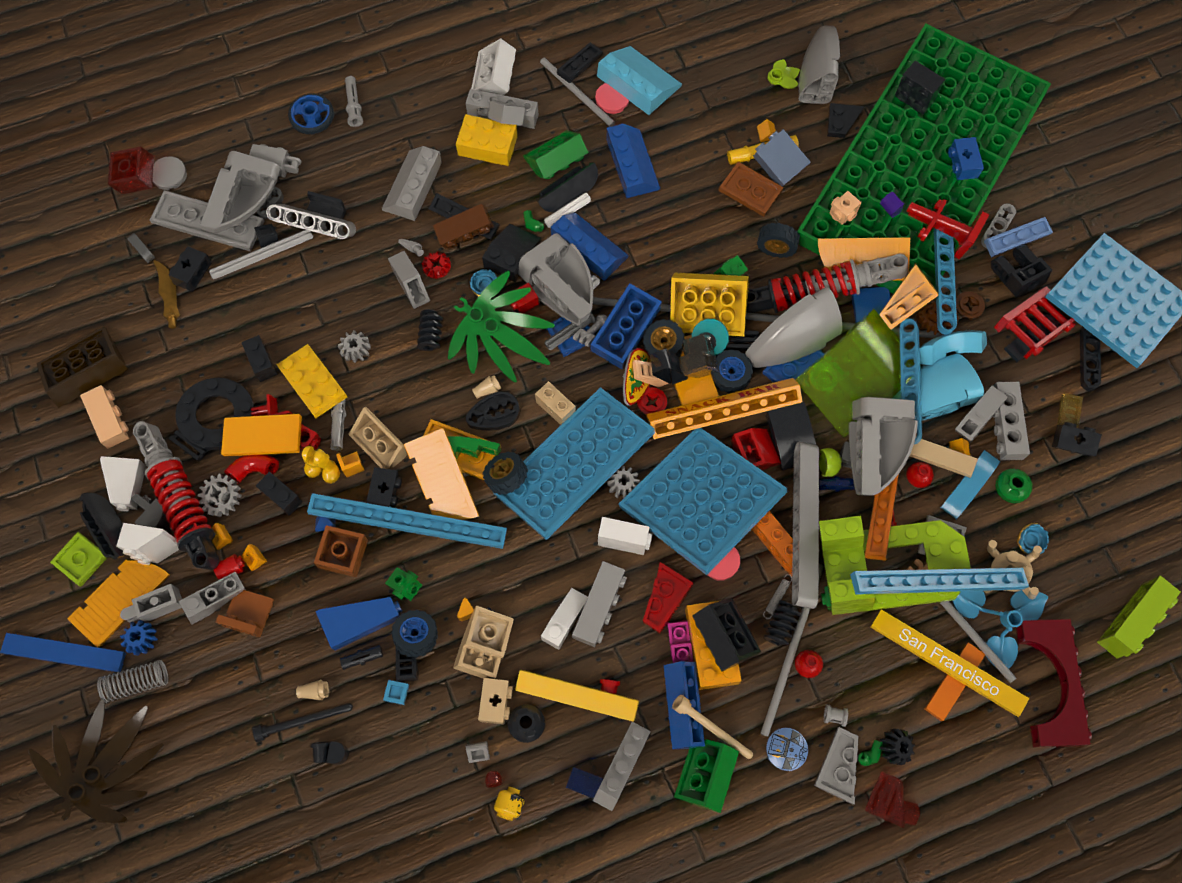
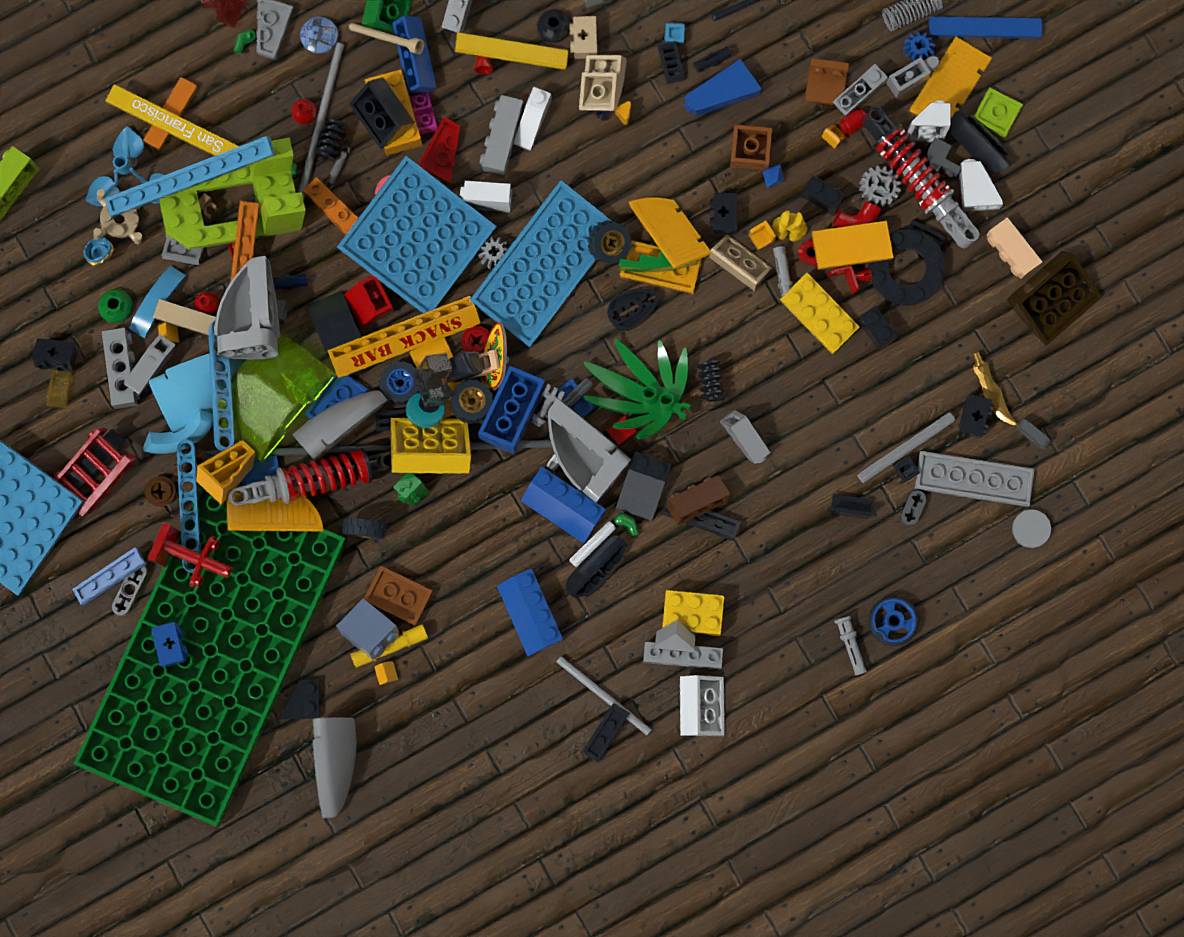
camera: 175 degrees right, 10 degrees up
clear red brick [108,146,154,194] -> none
light grey panel [200,151,281,233] -> none
light orange slope [212,523,233,550] -> none
light grey brick [249,144,302,177] -> none
light grey beam [266,204,356,239] -> none
tan cone [296,680,329,700] -> none
dark azure plate [307,493,507,549] -> none
light grey gear [338,330,371,363] -> none
light grey slope [382,146,442,221] -> none
green brick [385,567,422,601] -> none
black wheel [392,610,438,658] -> none
light grey bar [398,239,424,256] -> none
red gear [422,251,451,279] -> none
dark azure hair [470,269,497,296] -> none
tan cone [472,375,501,399] -> none
green slope [523,130,588,179] -> none
tan brick [535,381,576,425] -> none
coral tile [595,83,629,114] -> none
medium azure slope [597,46,682,115] -> none
lime plate [767,59,800,89] -> none
light grey beam [792,441,819,609] -> none
lime hair [819,448,842,477] -> none
light grey bush [823,704,848,727] -> none
light nougat brick [829,191,861,225] -> none
black gear [879,728,916,765] -> none
dark purple brick [880,192,904,218] -> none
black brick [895,60,945,115] -> none
light grey piece [940,601,1017,683] -> none
black brick [991,245,1052,298] -> none
dark red arch [1016,619,1092,748] -> none
black beam [1080,326,1101,391] -> none

